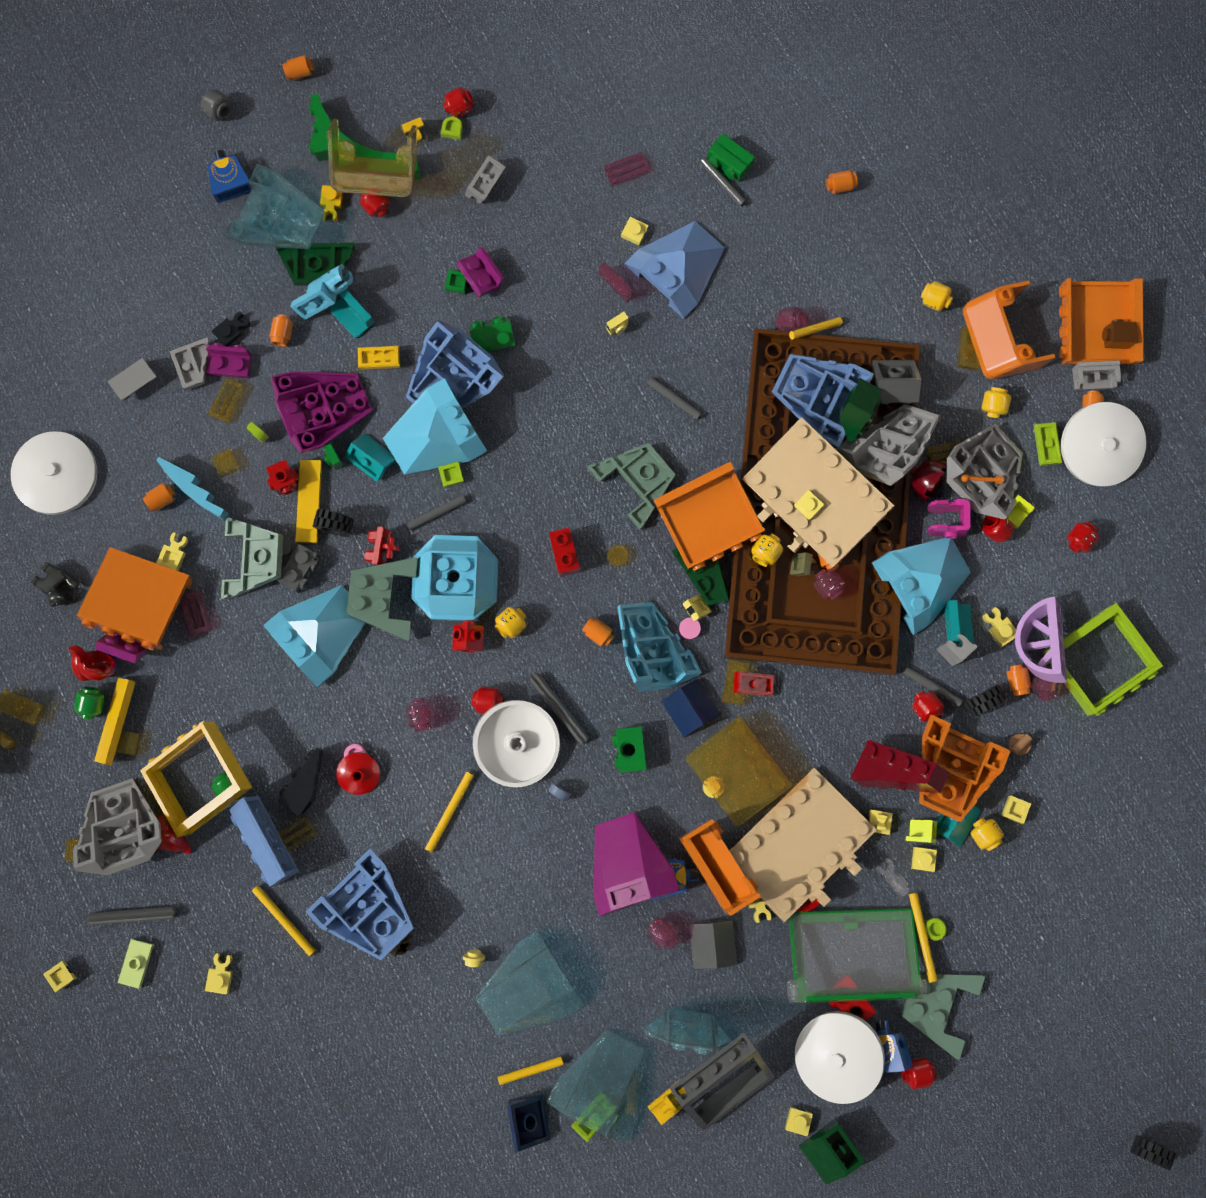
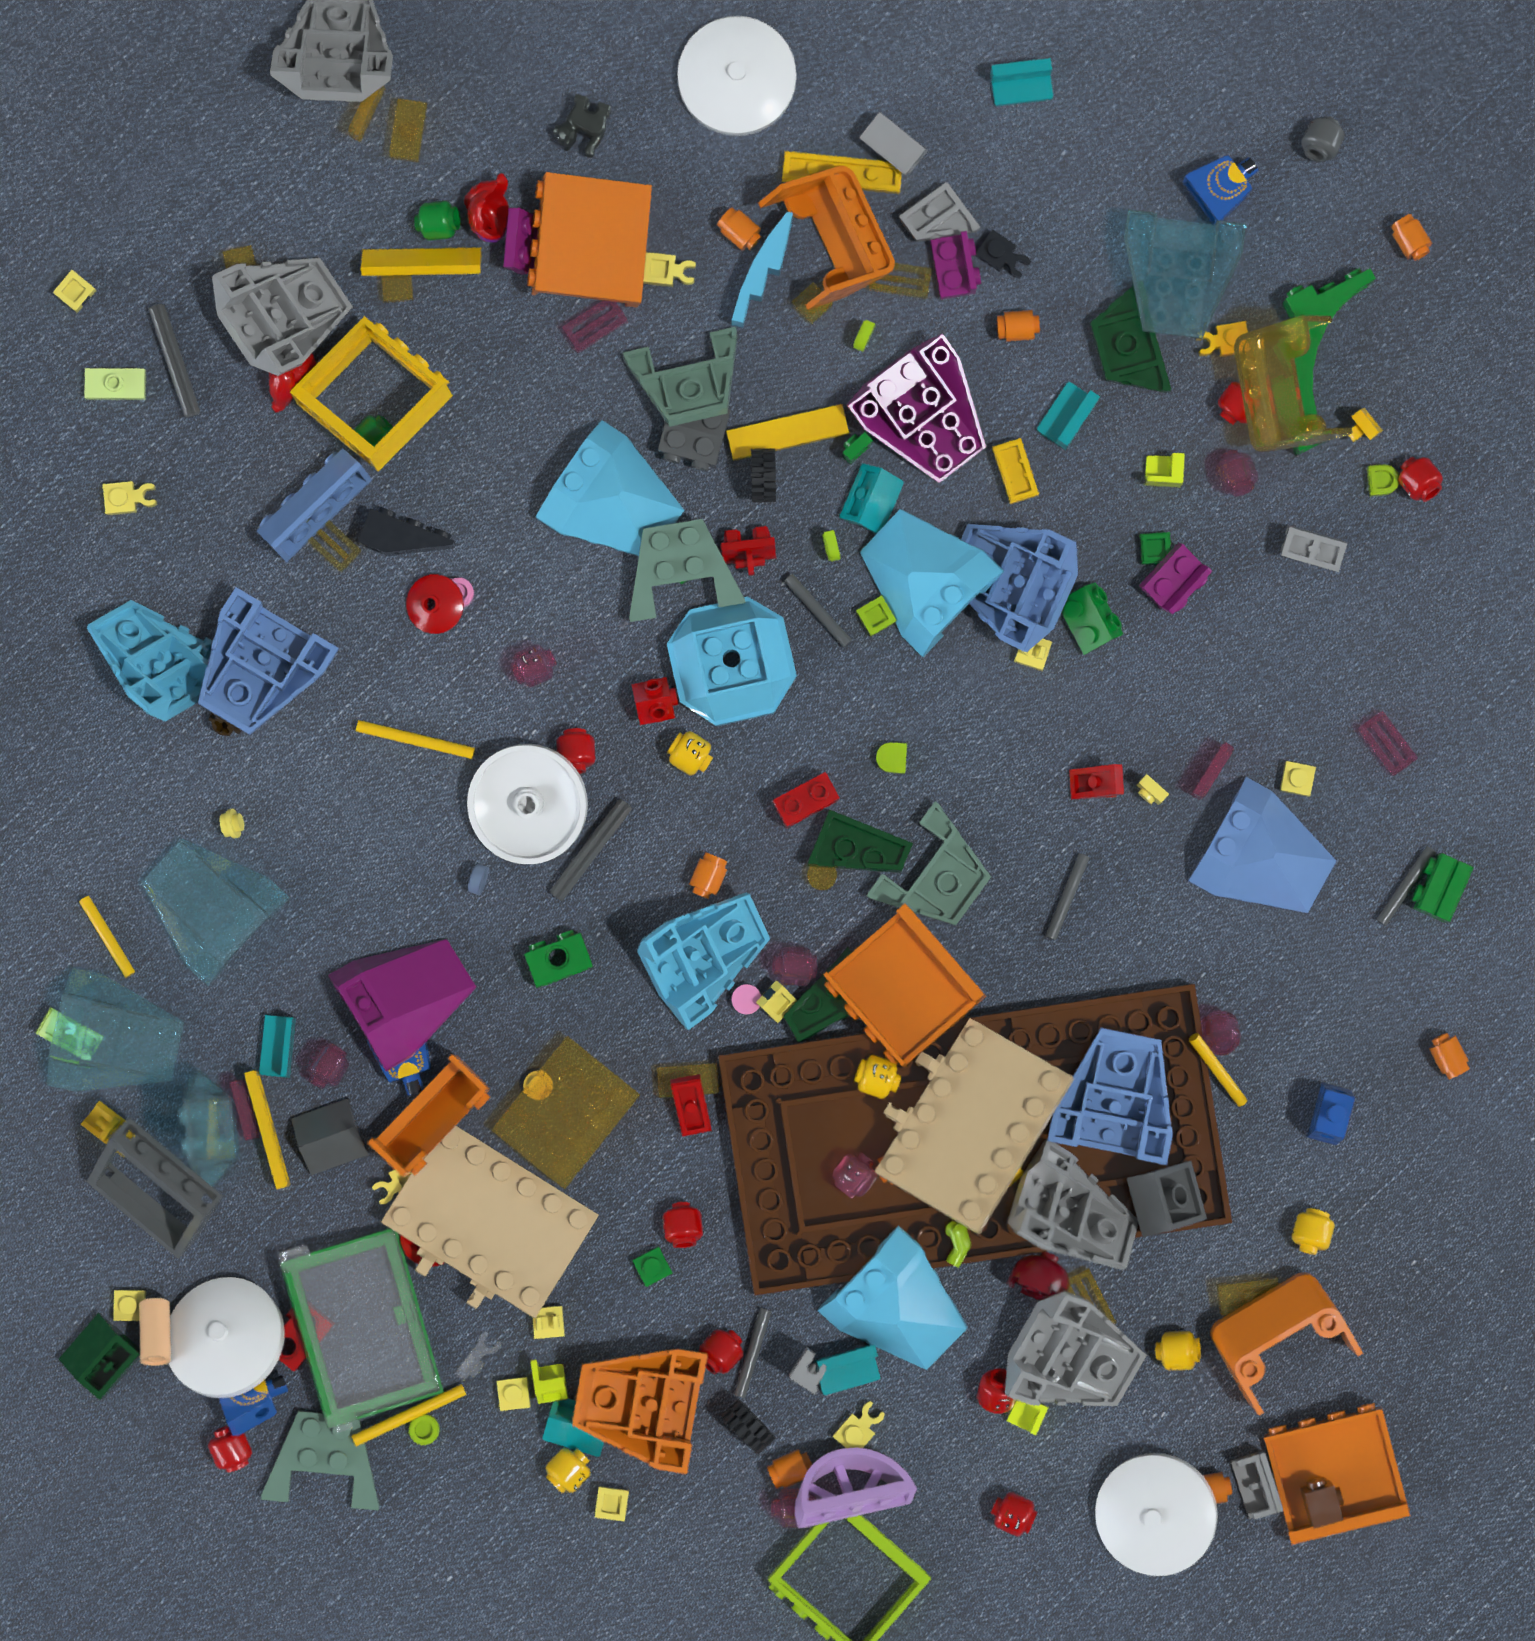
camera: 75 degrees right, 5 degrees up
yellow bar [252,885,316,956] -> none
red brick [266,459,299,495] -> none
medium azure plate [291,264,353,320] -> none
dark blue slope [507,1094,551,1152] -> none
dark blue slope [661,679,720,737] -> none
olive tile [790,553,816,576] -> none
light yellow plate [794,490,825,521] -> none
dark green slope [839,378,882,443] -> none
dark red wedge [850,740,950,793] -> none
dark pink piece [928,499,970,539] -> none
orange hinge [961,474,1004,484] -> none
medium nougat plate [1009,734,1032,756] -> none
lime plate [1033,422,1062,466] -> none
none -> medium azure wedge [87,600,213,722]
none -> light nougat pin [139,1298,171,1366]
none -> clear pink tile [230,1079,260,1141]
none -> yellow tile [244,1070,290,1190]
none -> teal panel [259,1015,296,1078]
none -> green plate [632,1246,673,1287]
none -> red head [663,1202,703,1248]
none -> orange windscreen [758,166,895,310]
none -> clear pink head [772,947,817,986]
none -> yellow tile [782,151,902,194]
none -> dark green wing [807,810,913,873]
none -> lime tile [822,530,841,562]
none -> lime tile [876,742,907,774]
none -> lime arm [945,1221,971,1268]
none -> teal panel [990,58,1053,106]
none -> light yellow tile [1014,639,1052,671]
none -> red slope [1069,764,1124,800]
none -> neon yellow panel [1145,453,1185,487]
none -> clear pink head [1215,450,1259,497]
none -> blue torso [1307,1082,1355,1145]

